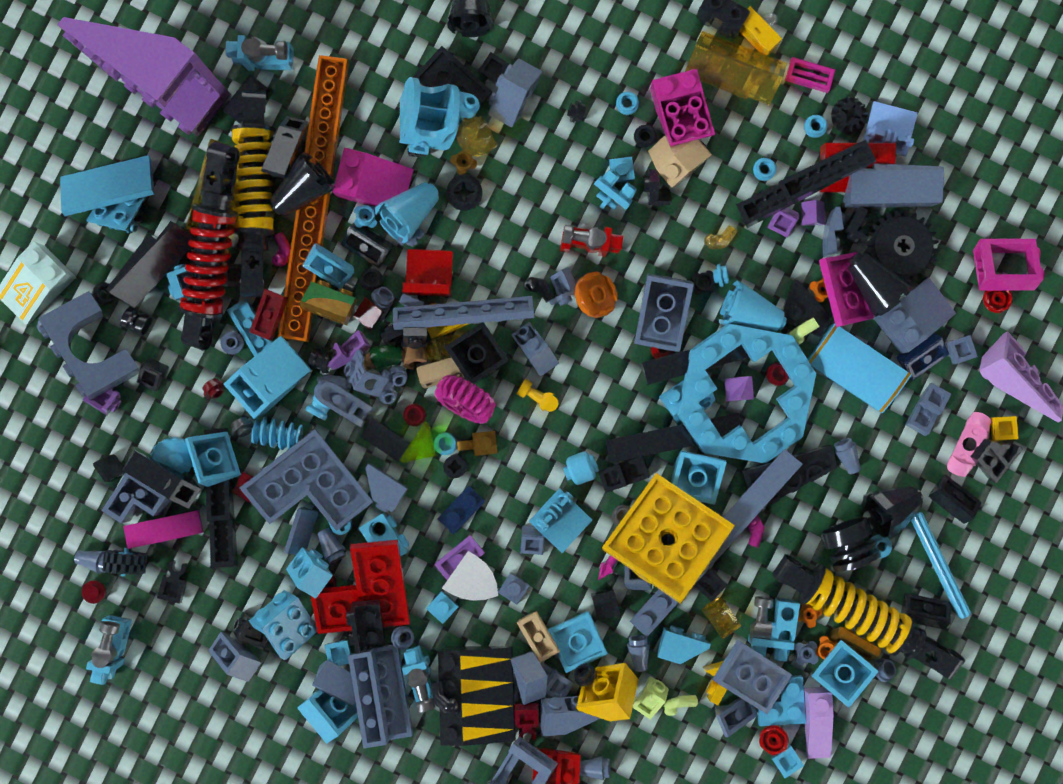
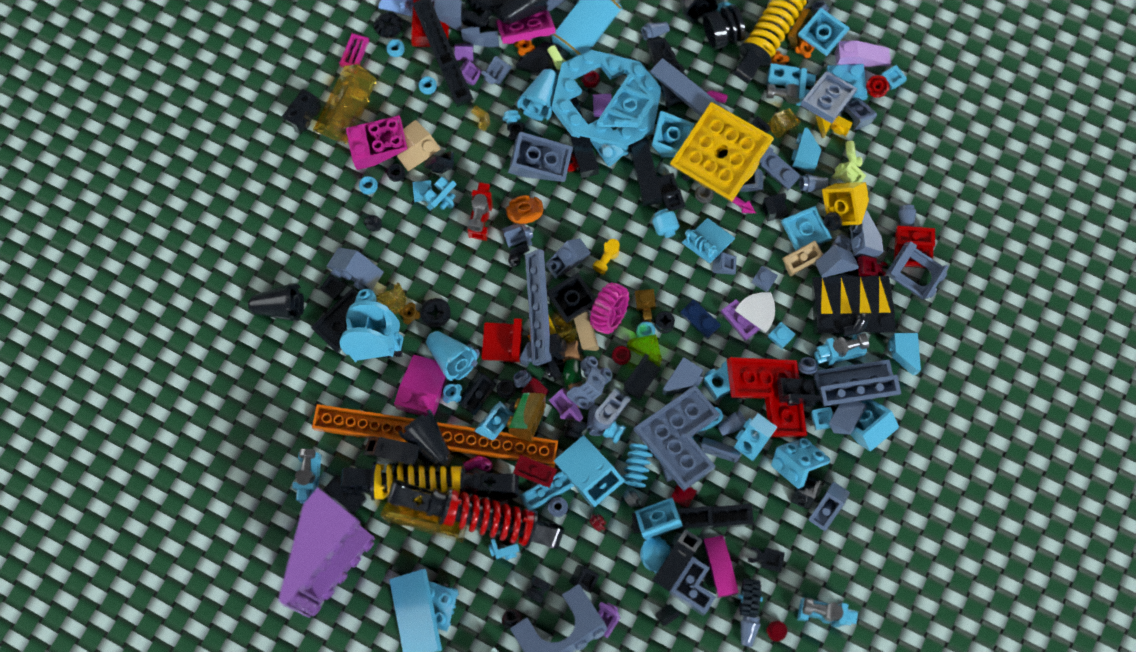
camera: 90 degrees left, 15 degrees down
black slope [105,221,196,308] -> none
yellow piece [739,6,782,58] -> none
sand blue plate [794,641,819,665] -> none
none -> sand blue bracket [481,56,512,85]
none -> medium azure wing [597,73,655,127]
none -> medium azure slope [888,333,921,375]

